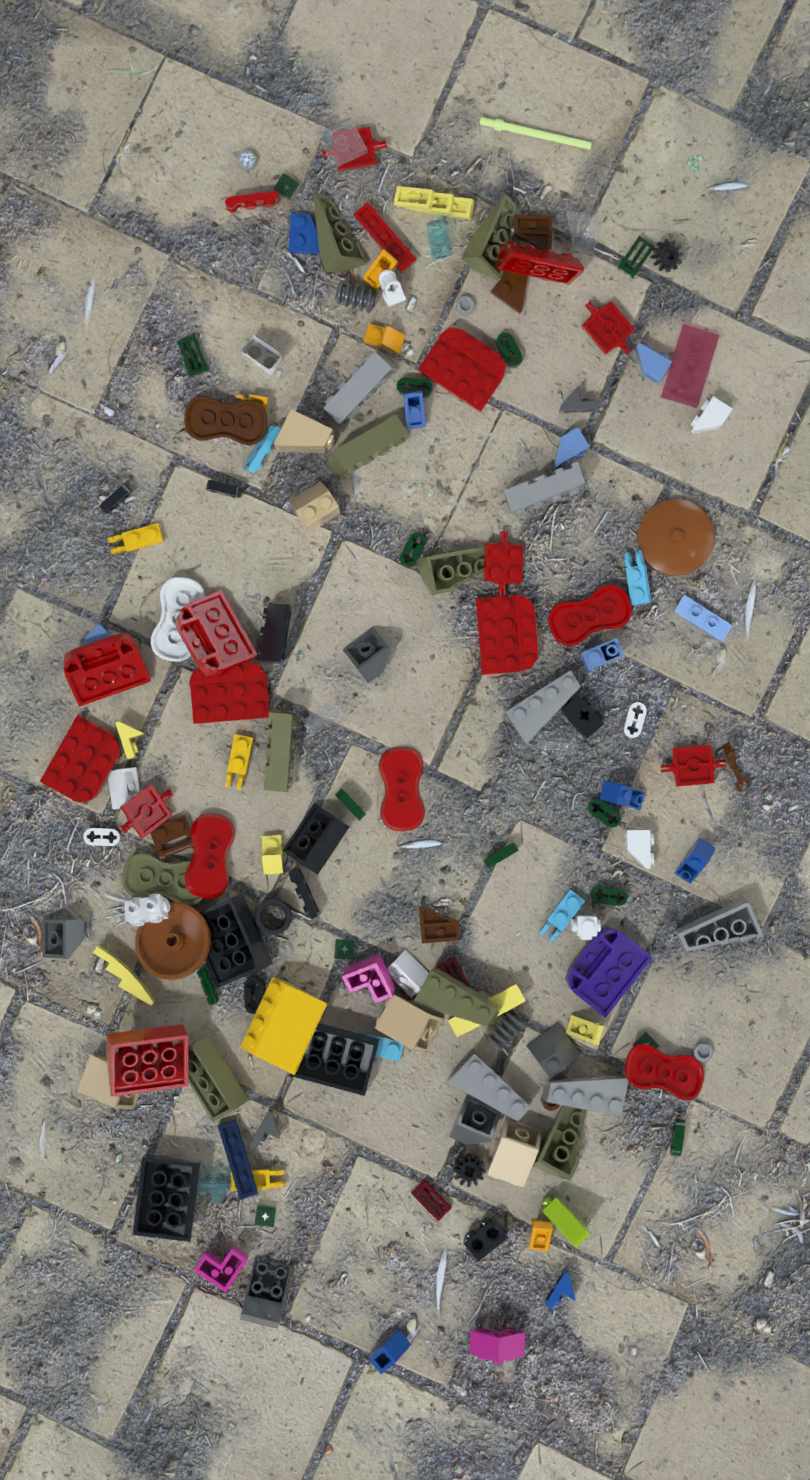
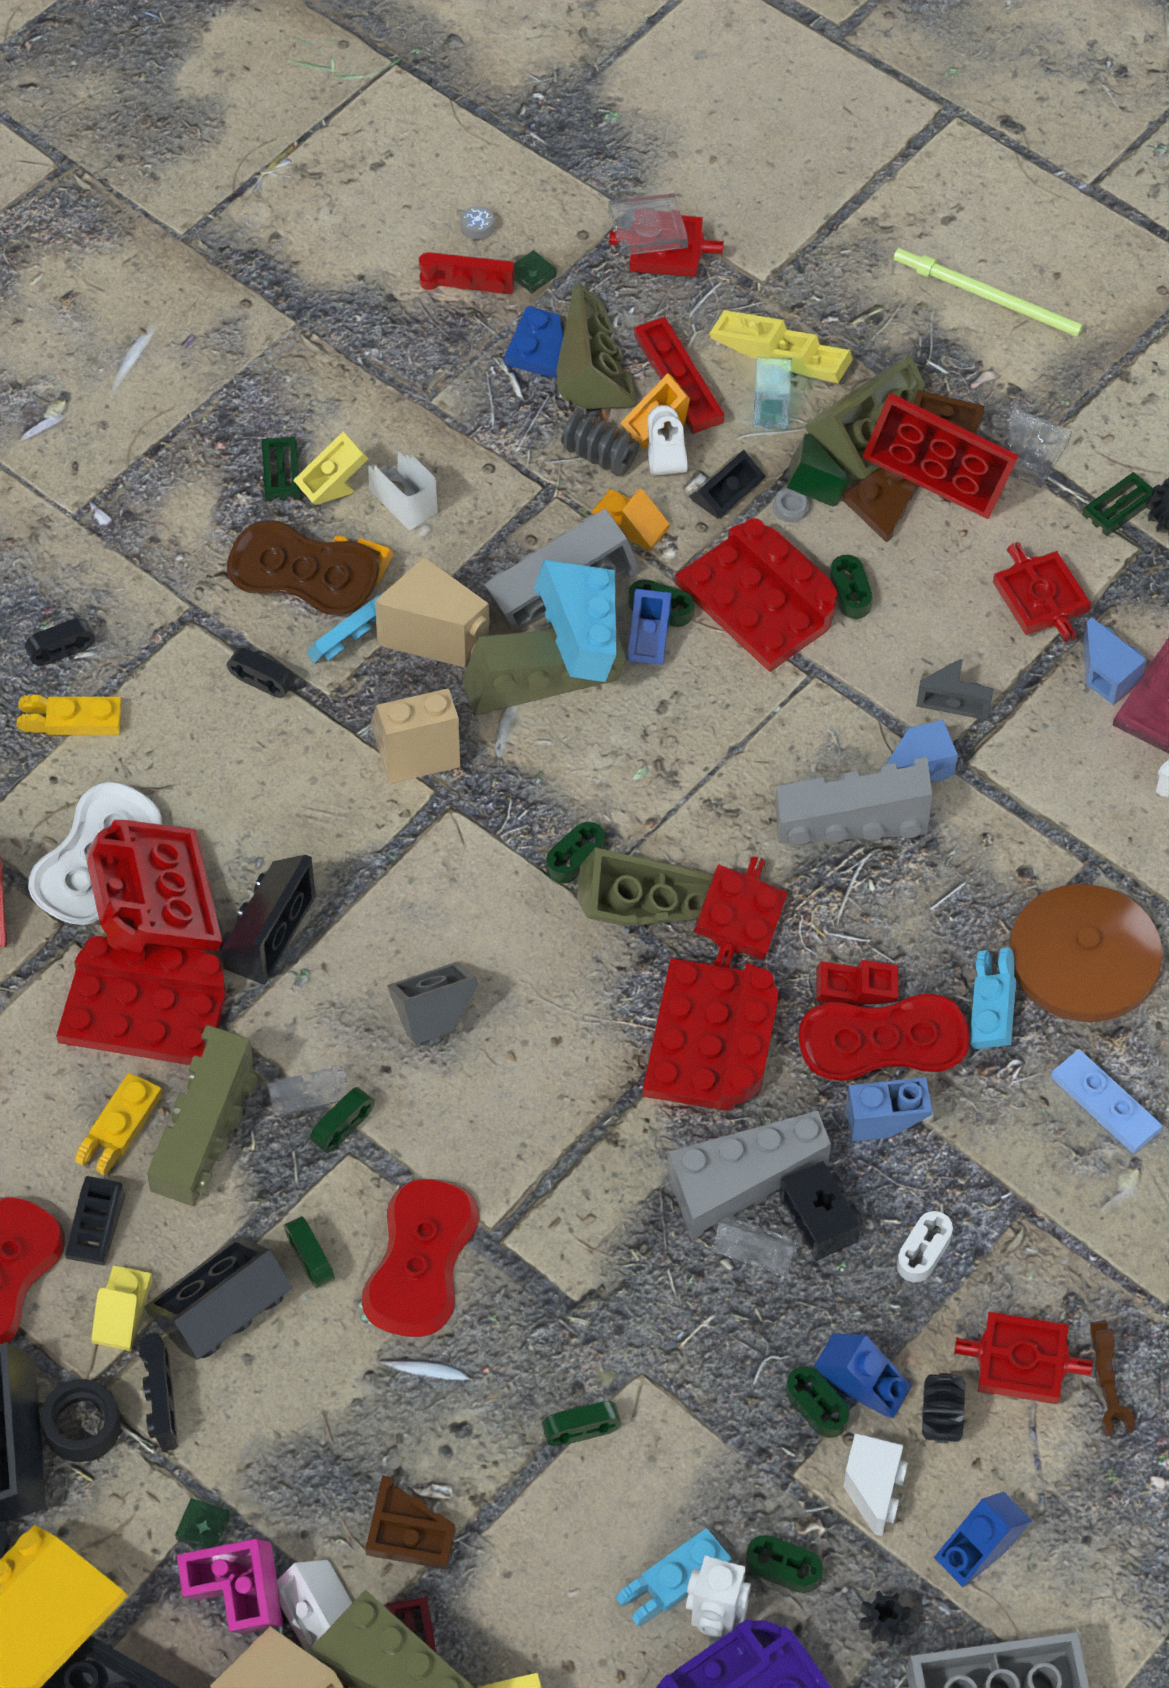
camera: 15 degrees right, 30 degrees down
none -> black slope [65,1176,125,1266]
none -> light yellow slope [293,431,369,505]
none -> dark green beam [310,1087,375,1153]
none -> medium azure wedge [534,560,616,682]
none -> black slope [689,450,766,519]
none -> dark green slope [787,433,851,506]
none -> red slope [816,960,898,1005]
none -> black gear [859,1590,911,1646]
none -> black gear [922,1373,966,1444]

